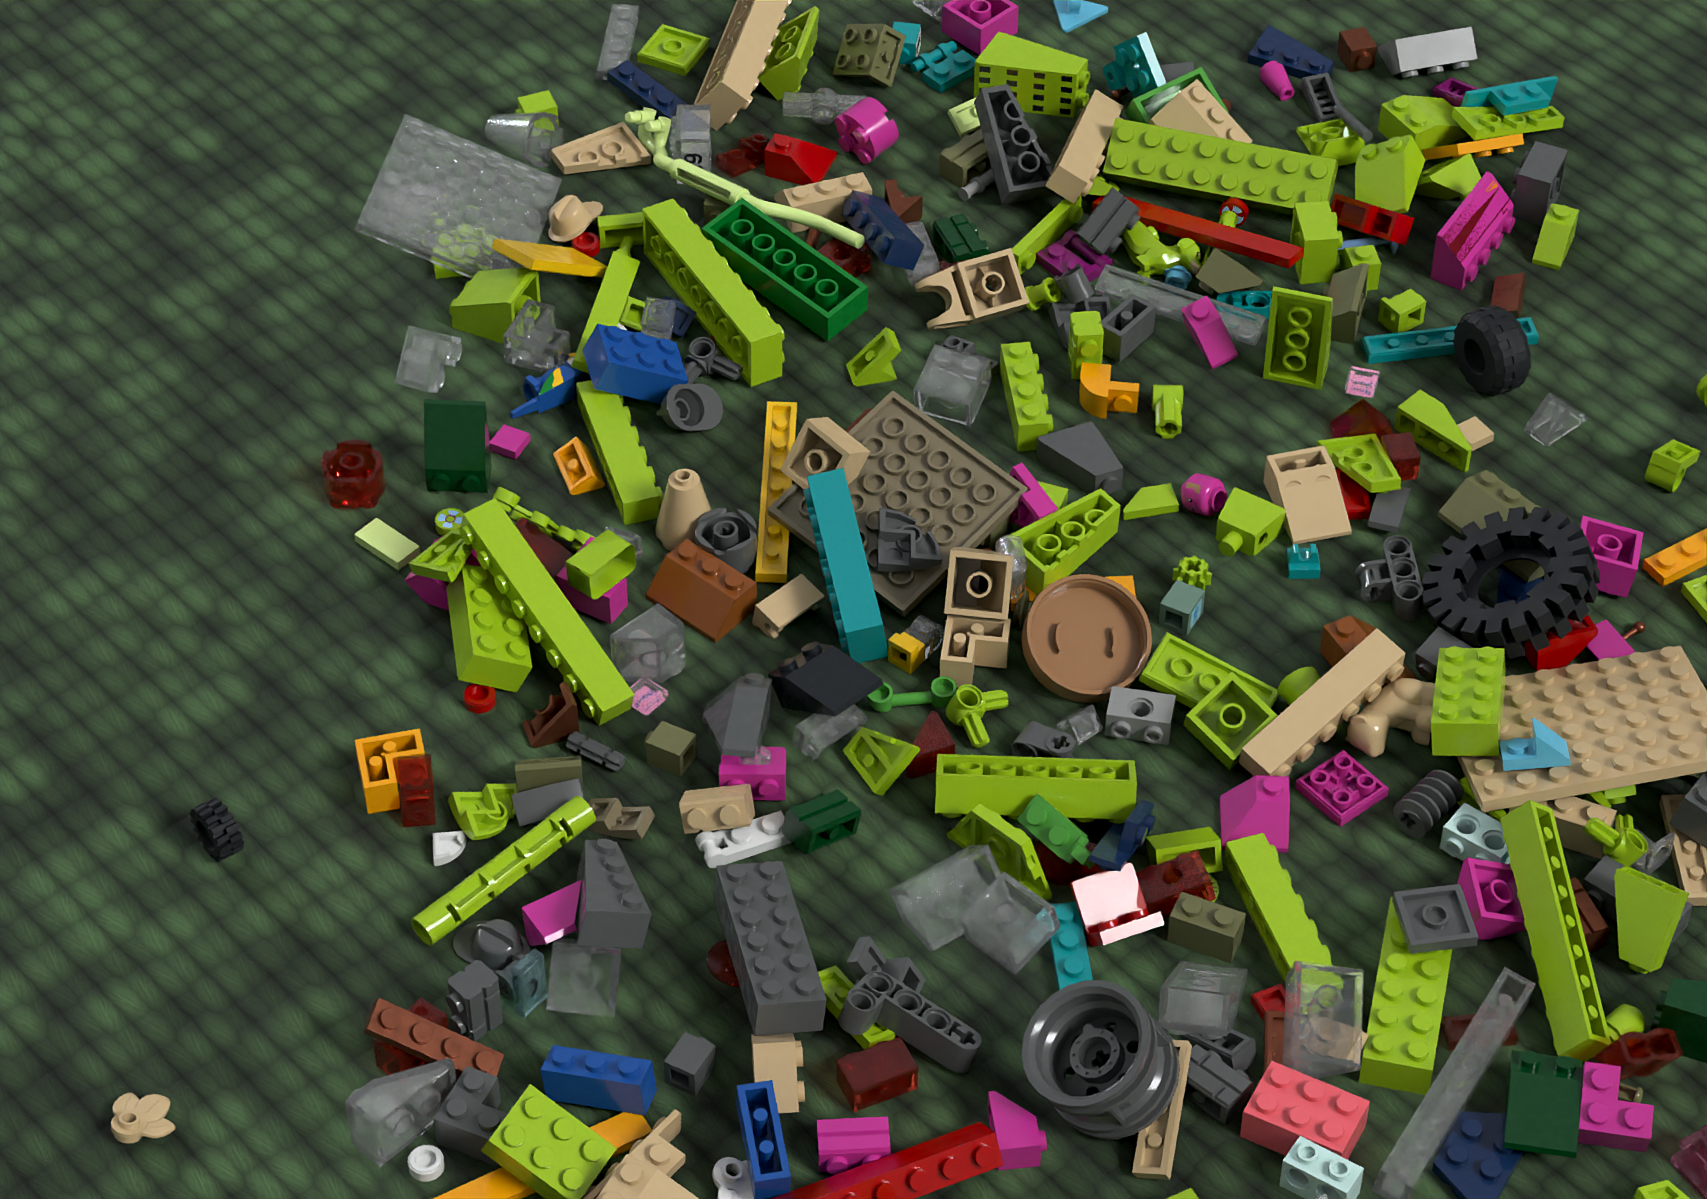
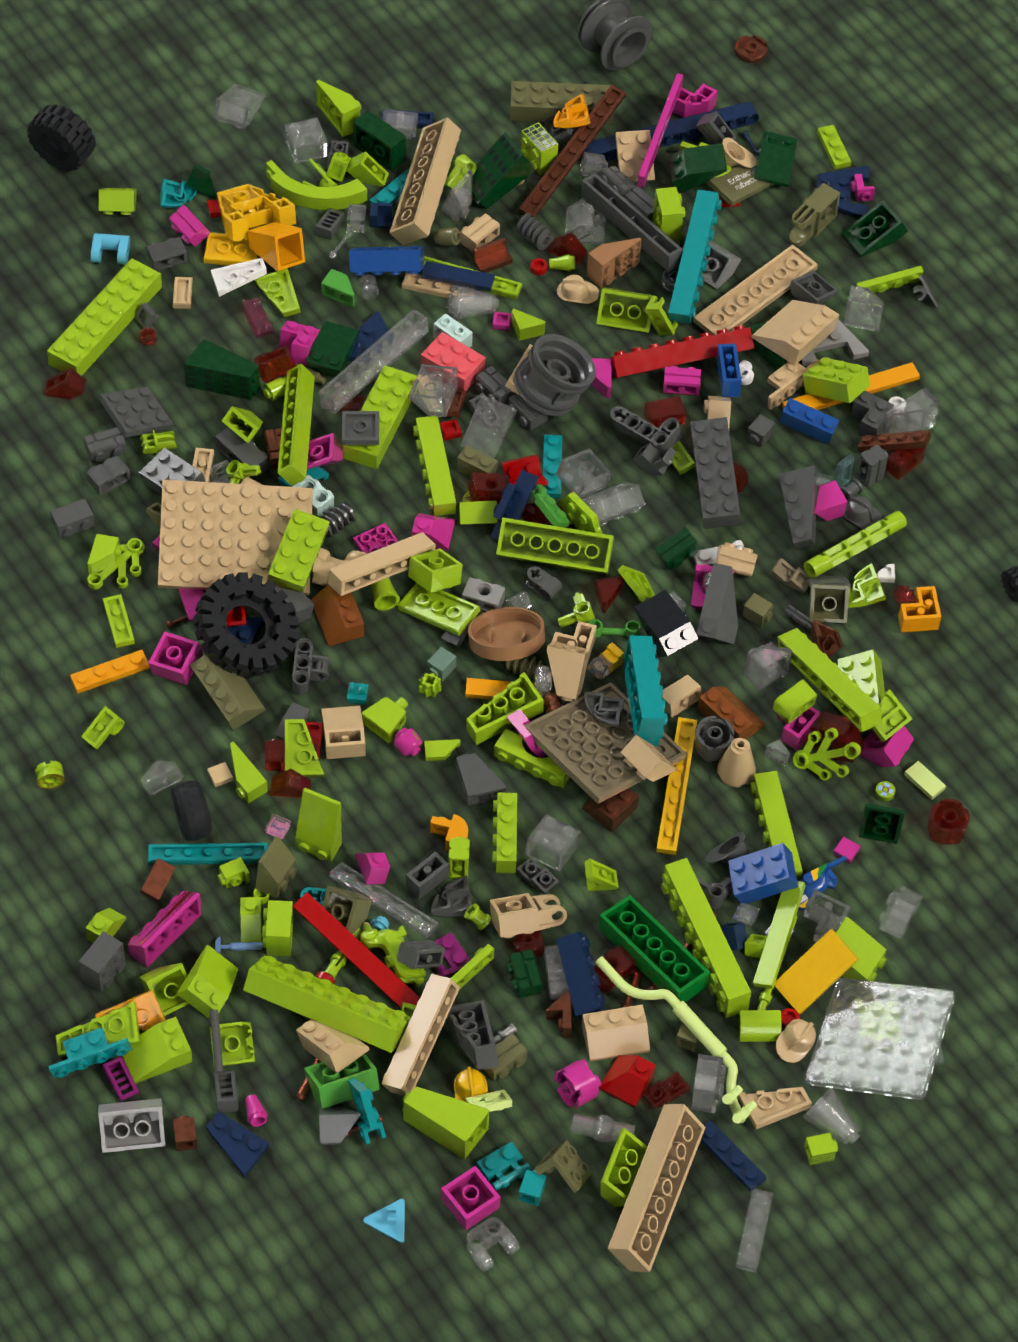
camera: 175 degrees left, 10 degrees up
light orange slope [553,436,605,495] -> none
lime tile [637,24,710,76] -> none
dark grey piece [1053,264,1094,304] -> none
lime piece [1152,384,1183,439] -> none
red slope [1330,193,1414,245] -> none
medium azure slope [1499,718,1571,771] -> none

